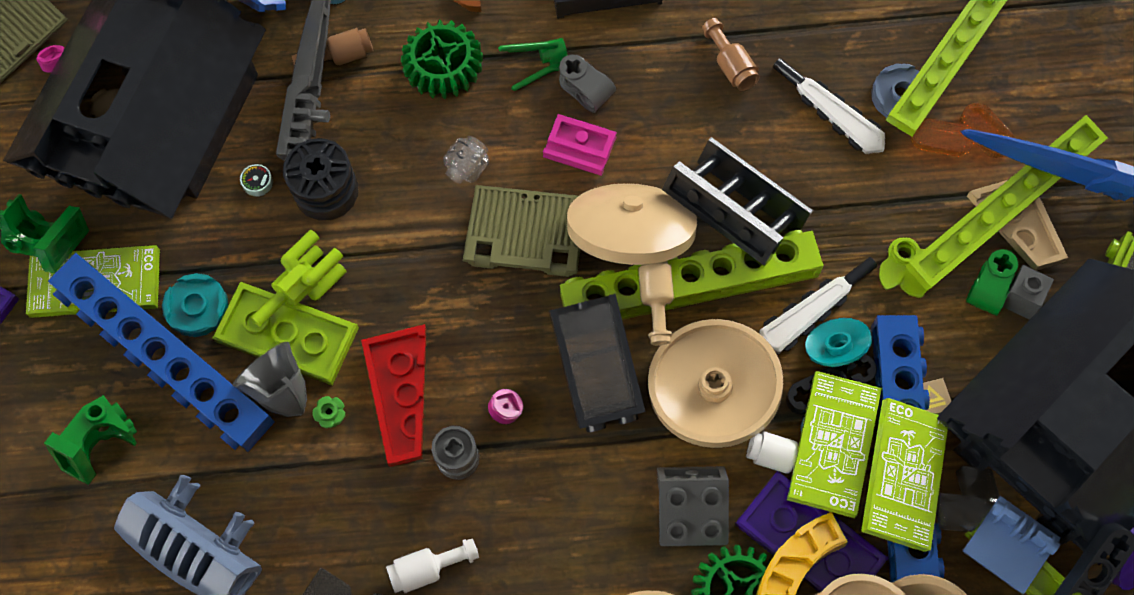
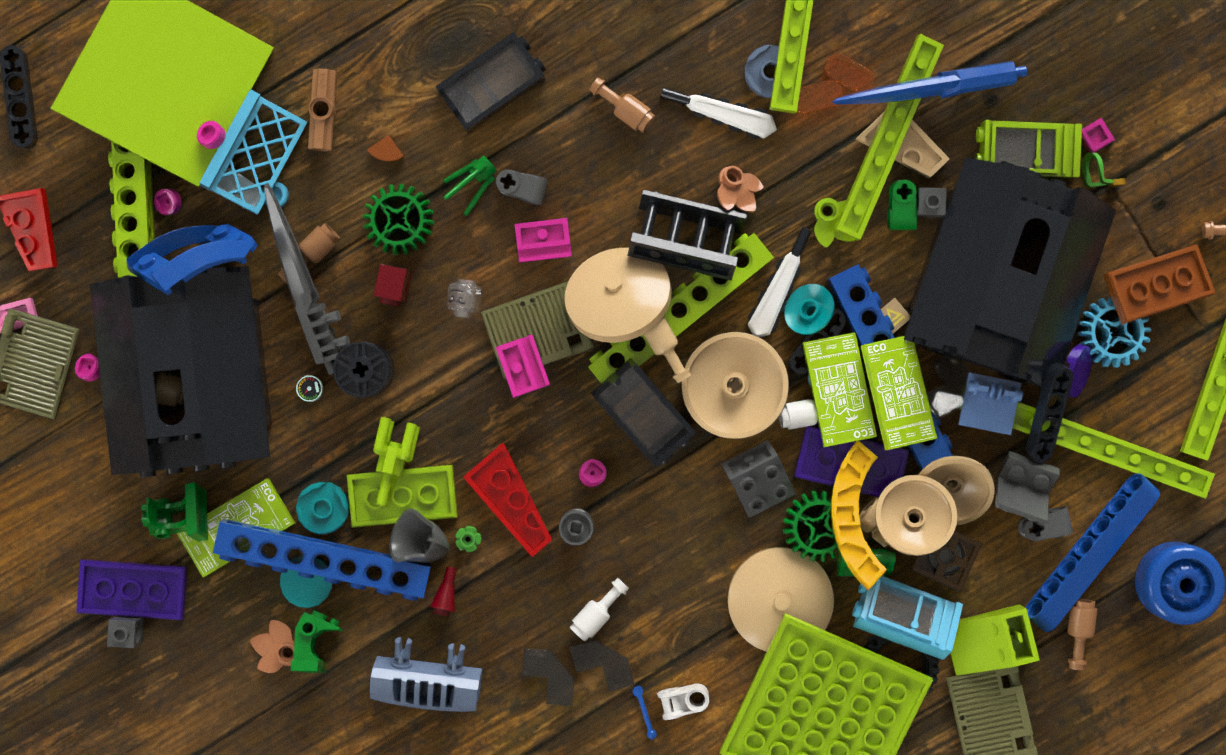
camera: 25 degrees left, 20 degrees up
none -> nougat plate [250,620,295,673]
none -> teal tile [280,555,333,608]
none -> dark red brick [374,264,413,307]
none -> dark red cone [430,566,457,617]
none -> dark pink plate [496,334,550,398]
none -> nougat plate [717,166,764,213]

